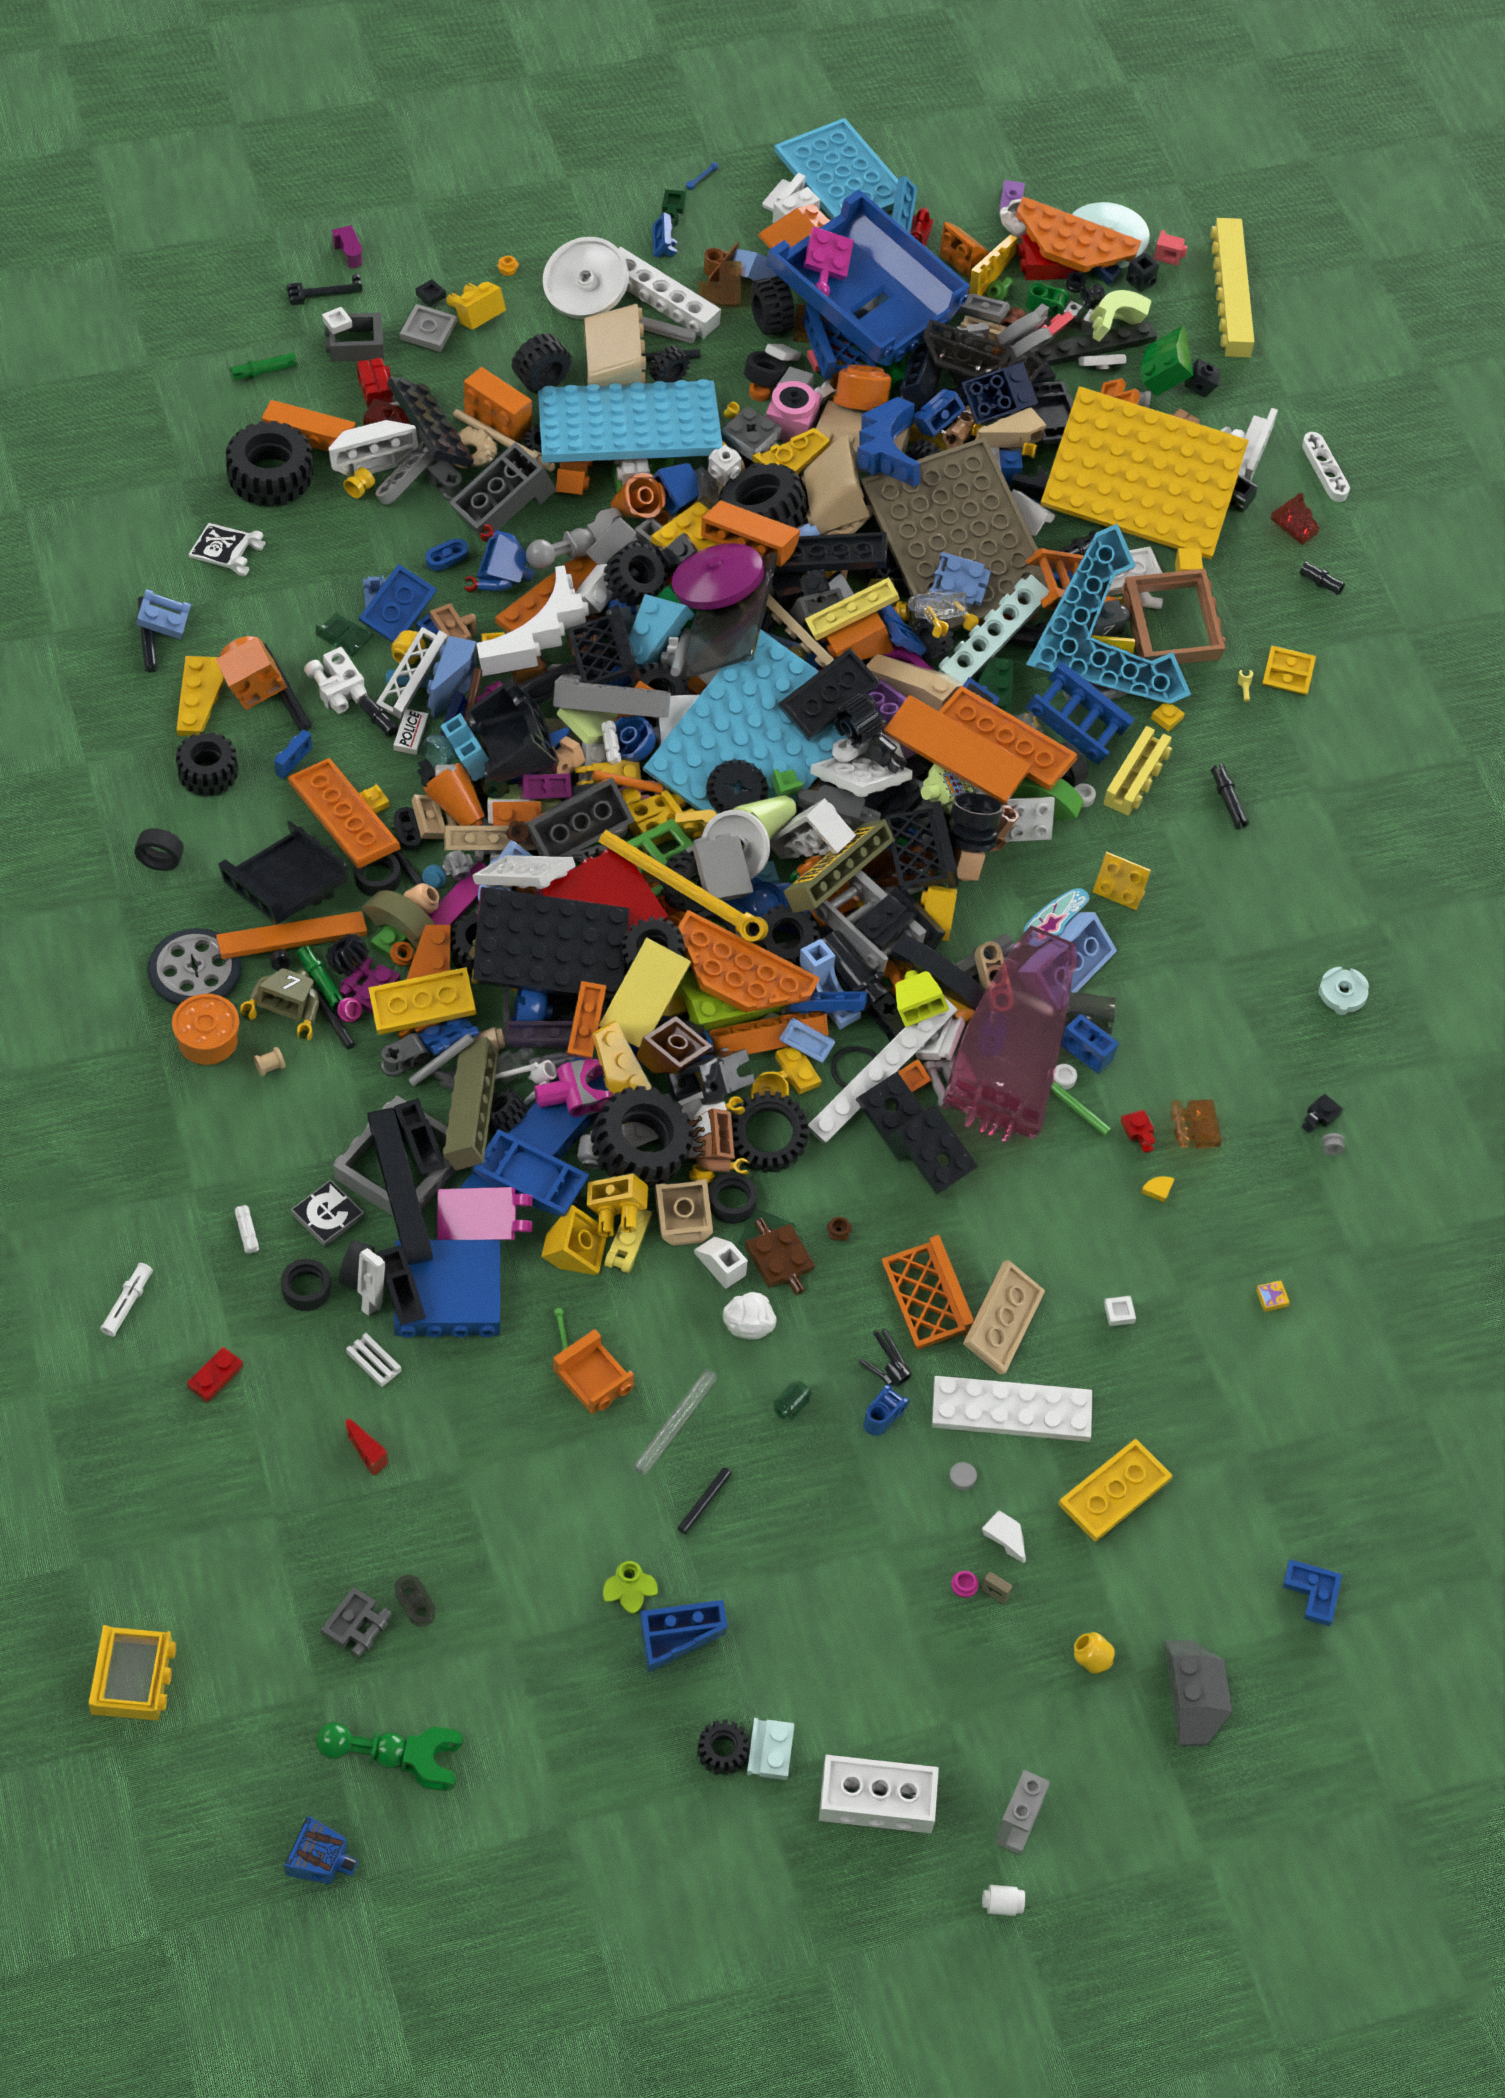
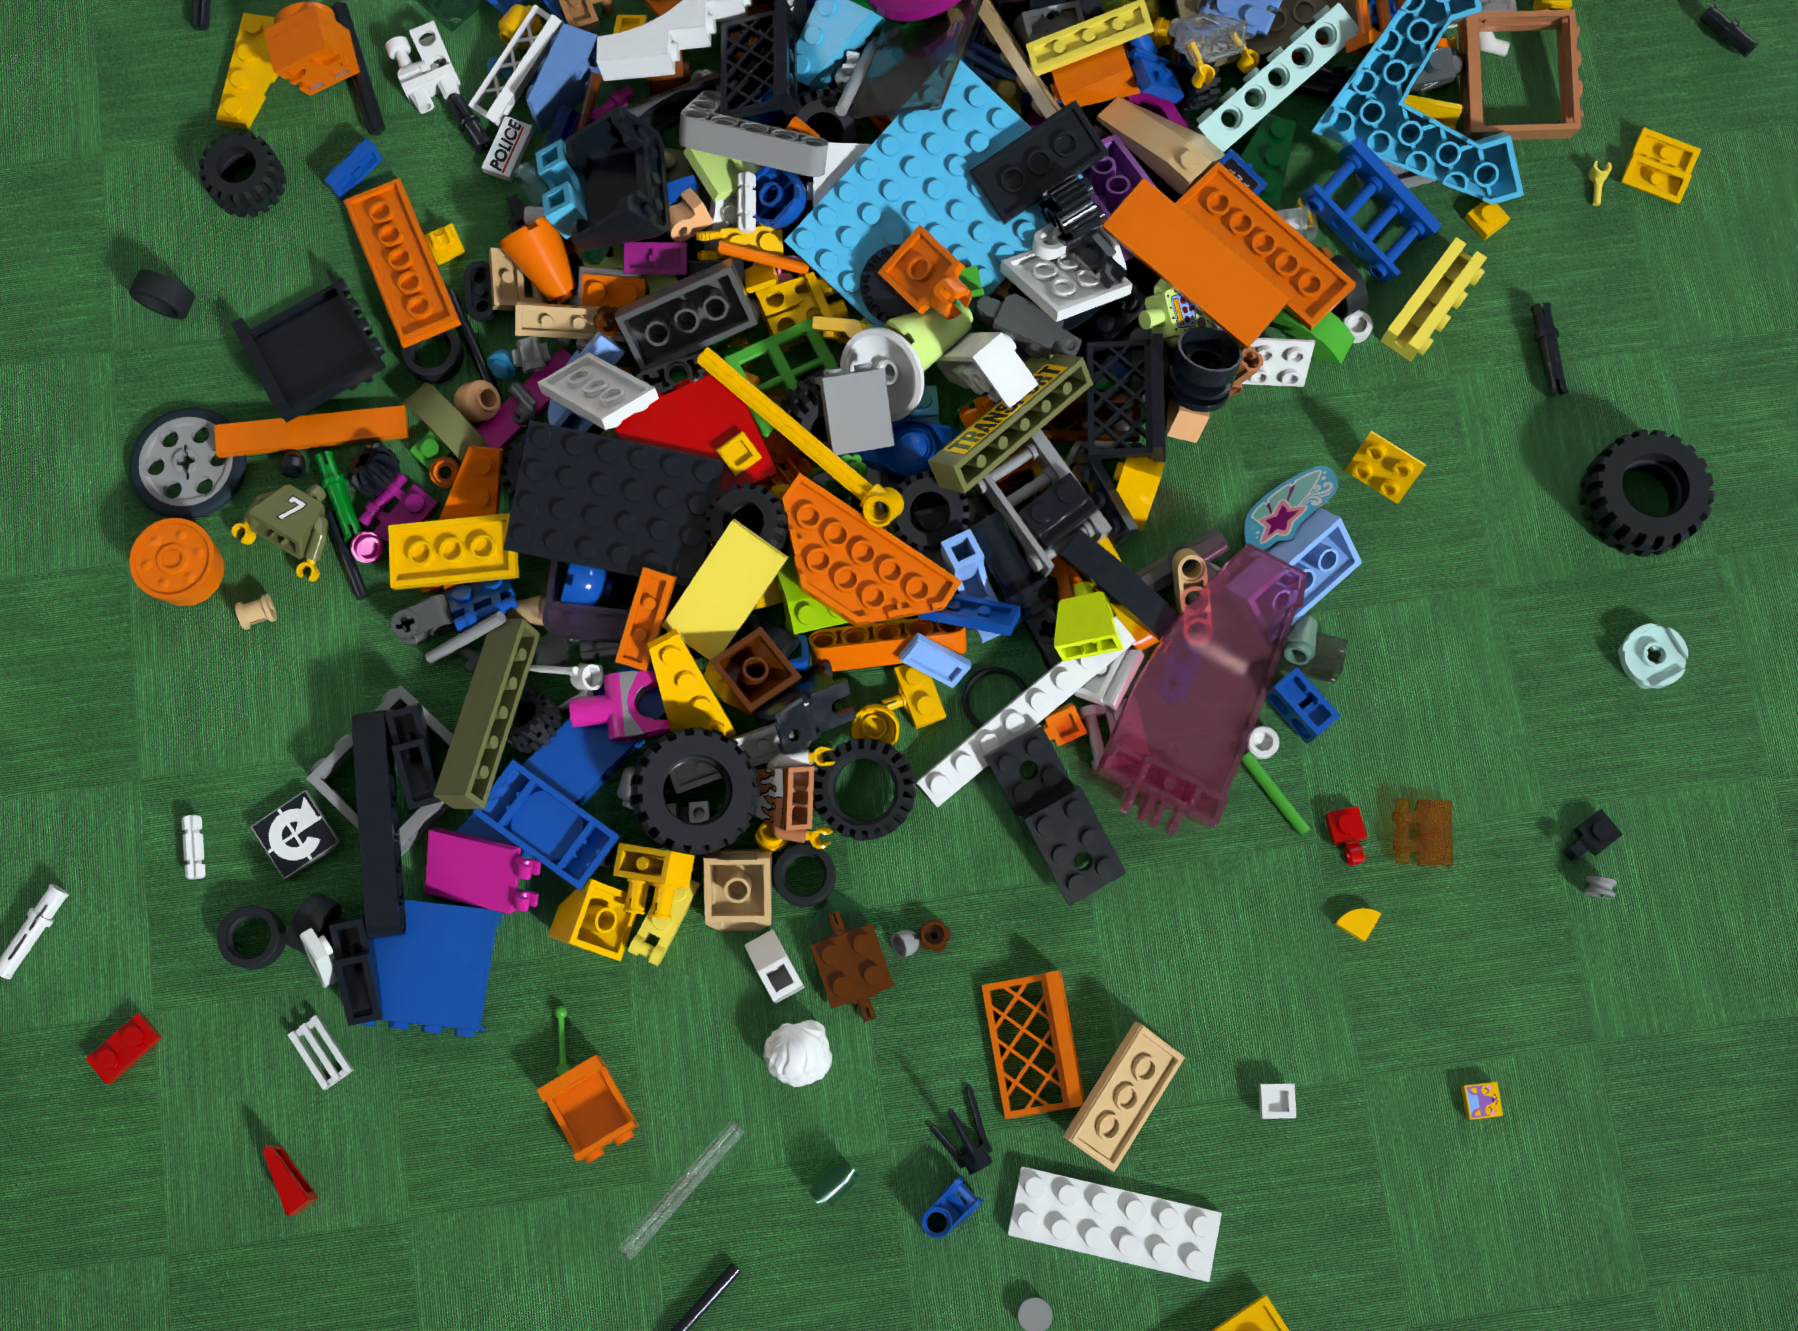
camera: 15 degrees right, 20 degrees up
none -> dark grey arm [508,381,538,426]
none -> yellow tile [716,431,762,477]
none -> orange plate [877,225,972,320]
none -> light grey hinge [891,929,920,958]
none -> sand green cone [1283,616,1318,665]
none -> black tyre [1579,429,1715,557]

